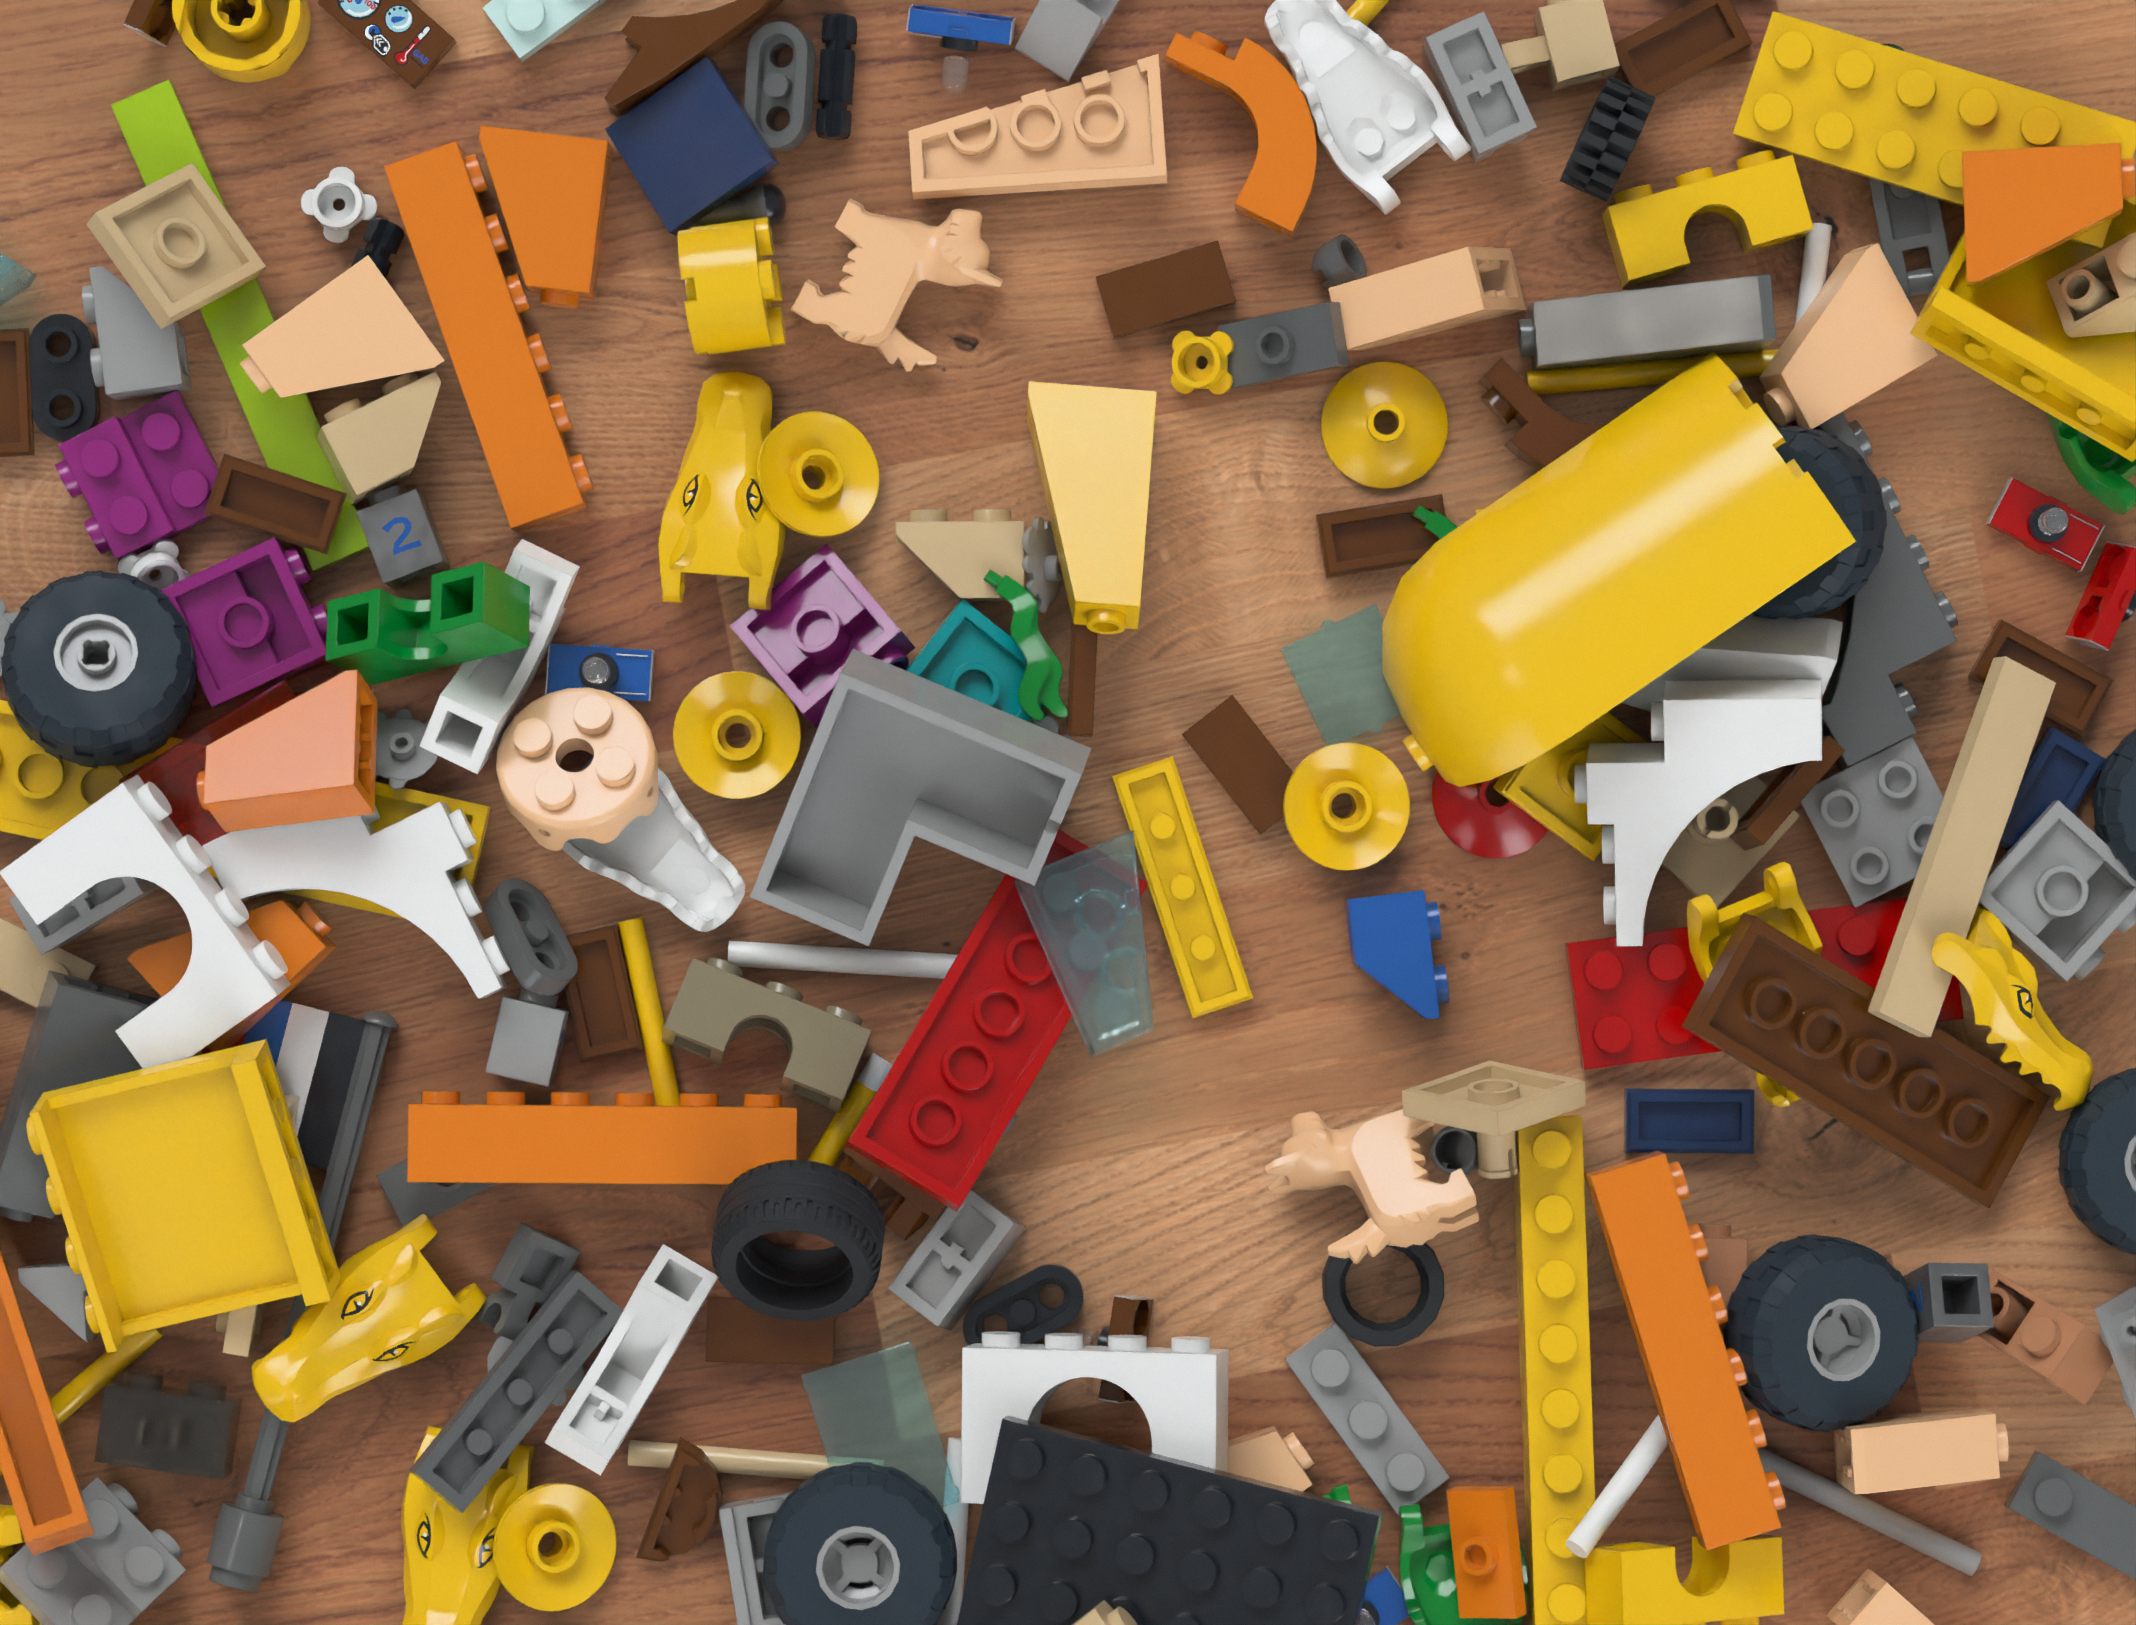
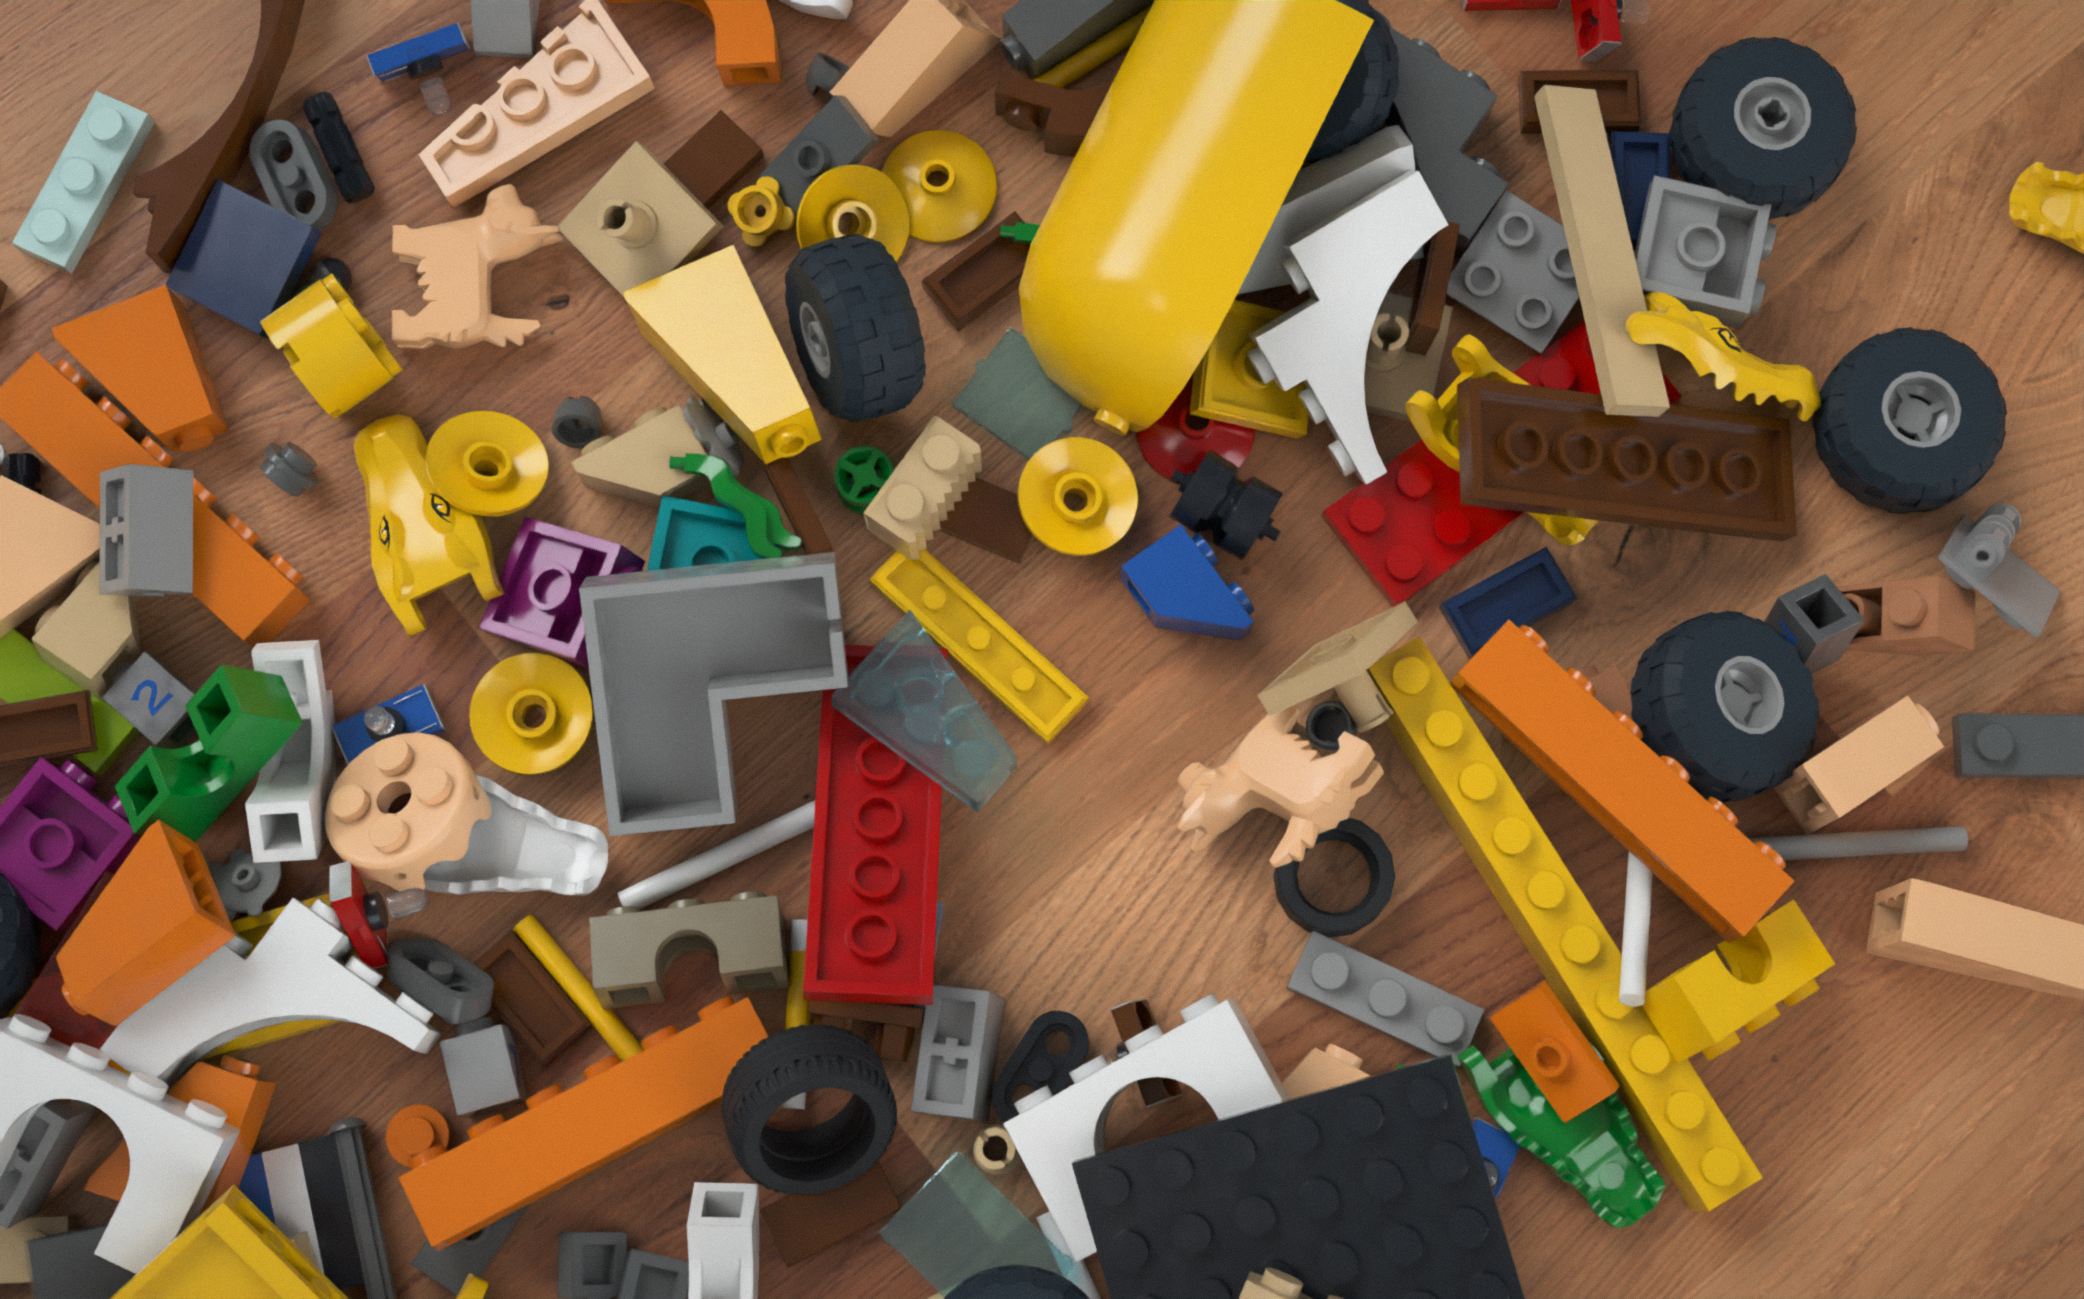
camera: 25 degrees left, 10 degrees down
none -> light grey hinge [99,464,193,597]
none -> dark grey plate [259,442,319,497]
none -> piece [329,861,428,969]
none -> orange plate [386,1104,451,1168]
none -> dark grey hinge [552,396,602,448]
none -> tan tile [558,141,724,298]
none -> black wheel [785,233,926,422]
none -> yellow dish [796,164,910,262]
none -> green wheel [834,446,894,516]
none -> tan brick [863,415,982,560]
none -> tan pin [973,1124,1021,1175]
none -> black wheel [1169,449,1283,561]

